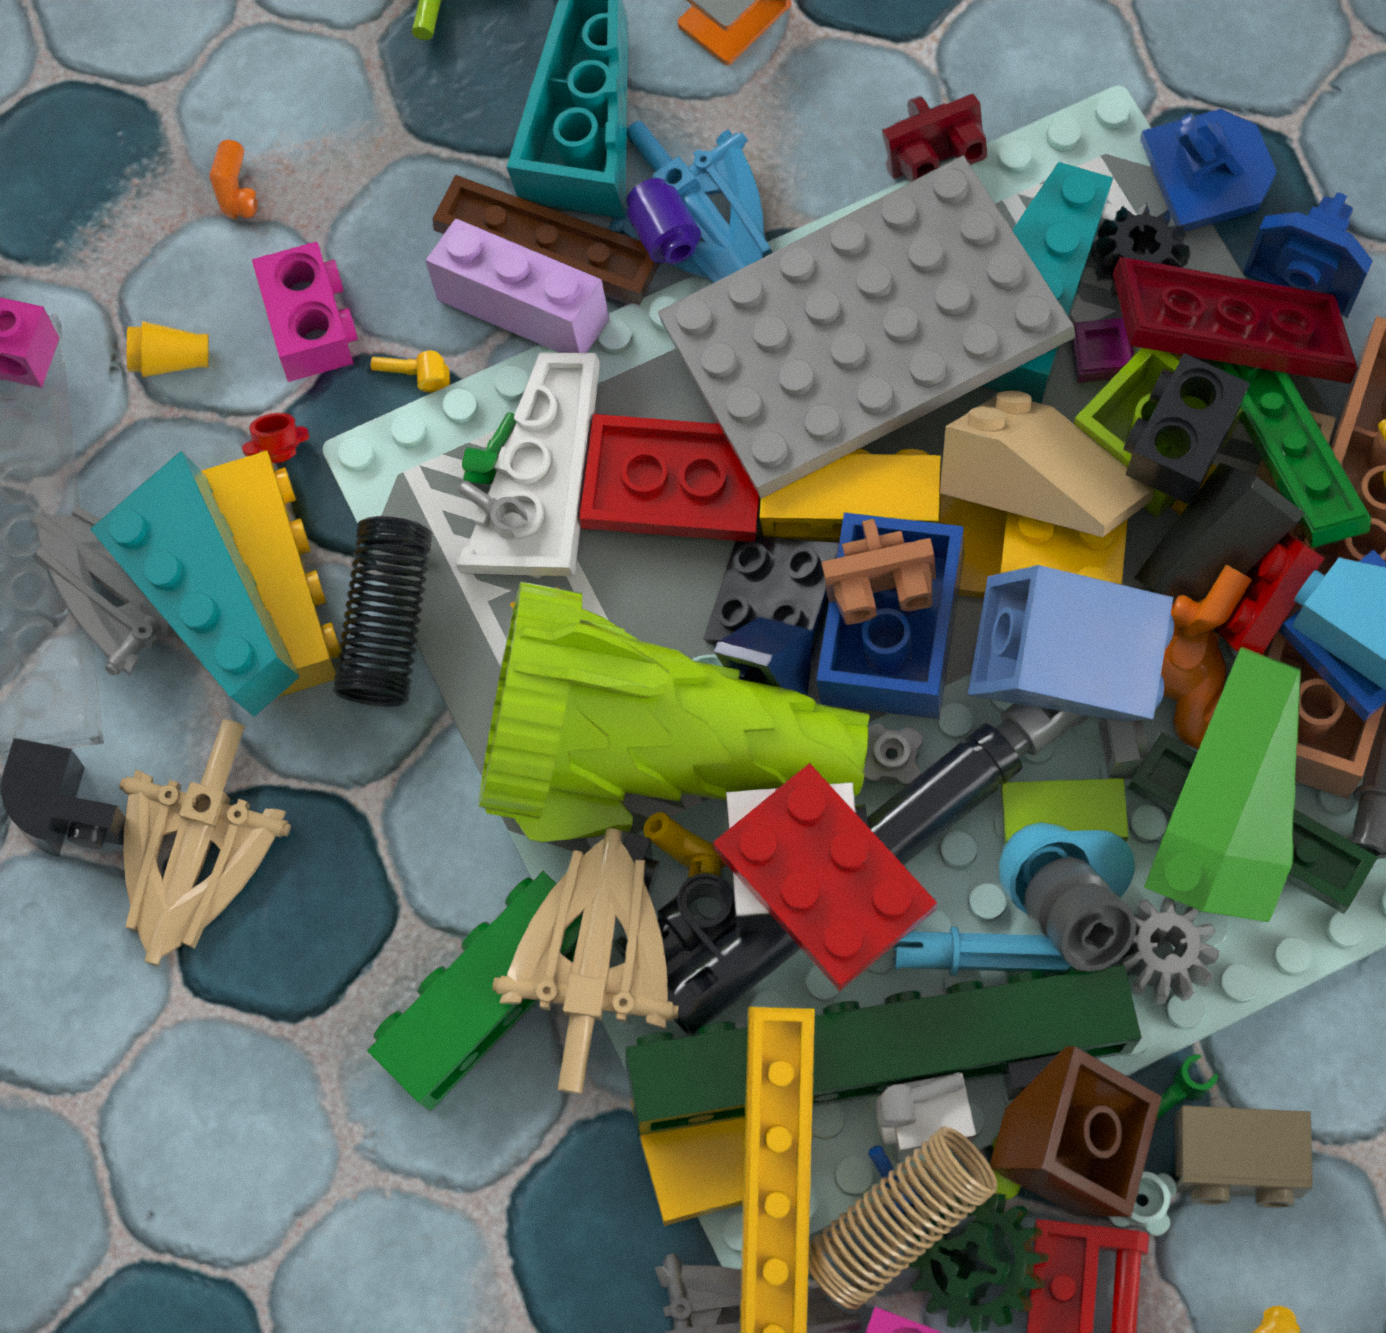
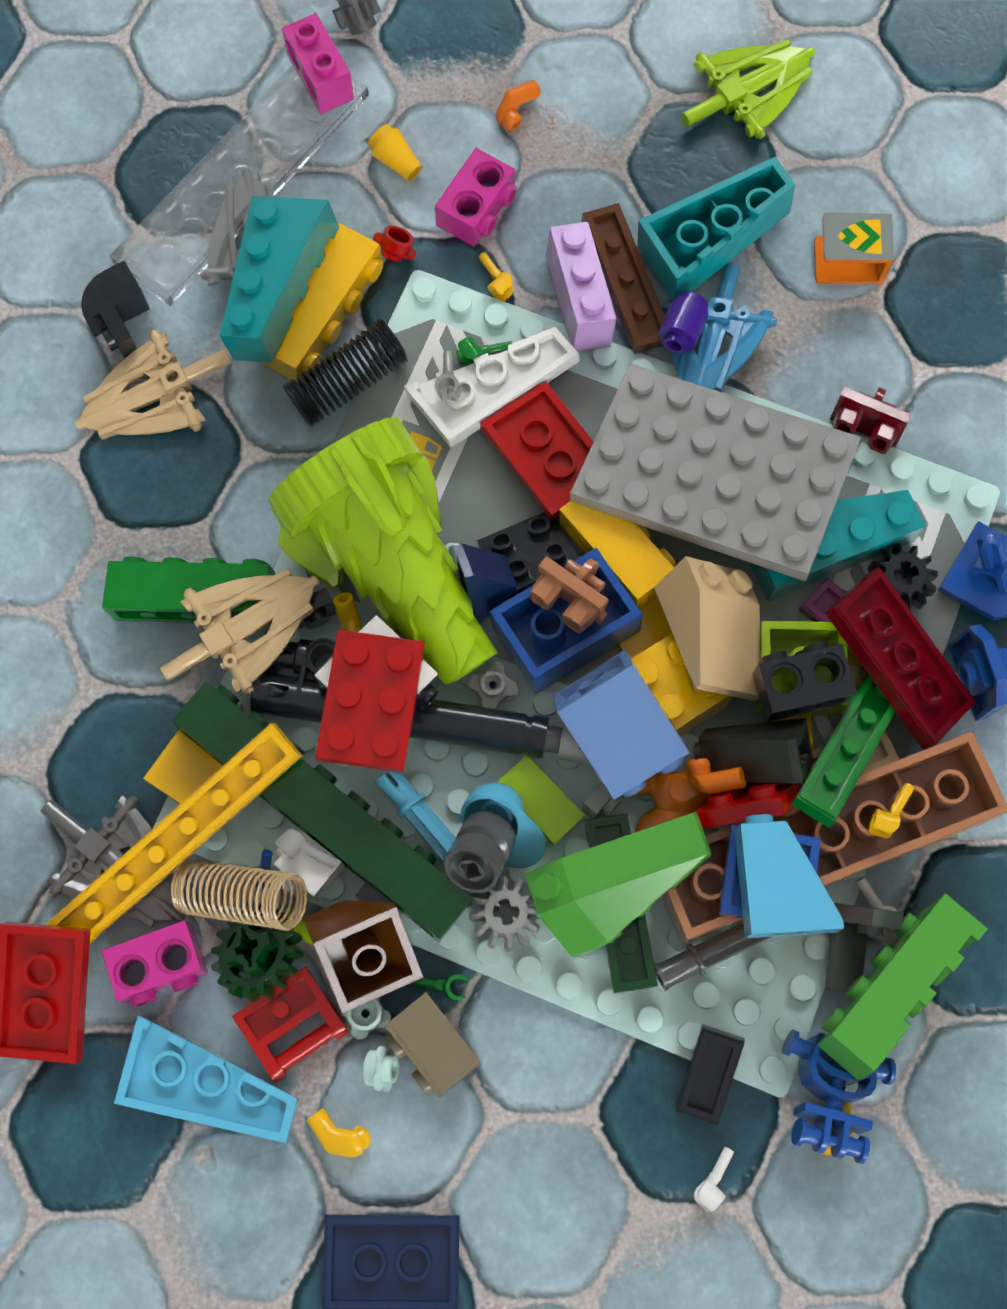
camera: 45 degrees right, 5 degrees up
none -> light aqua plate [363,1046,399,1092]

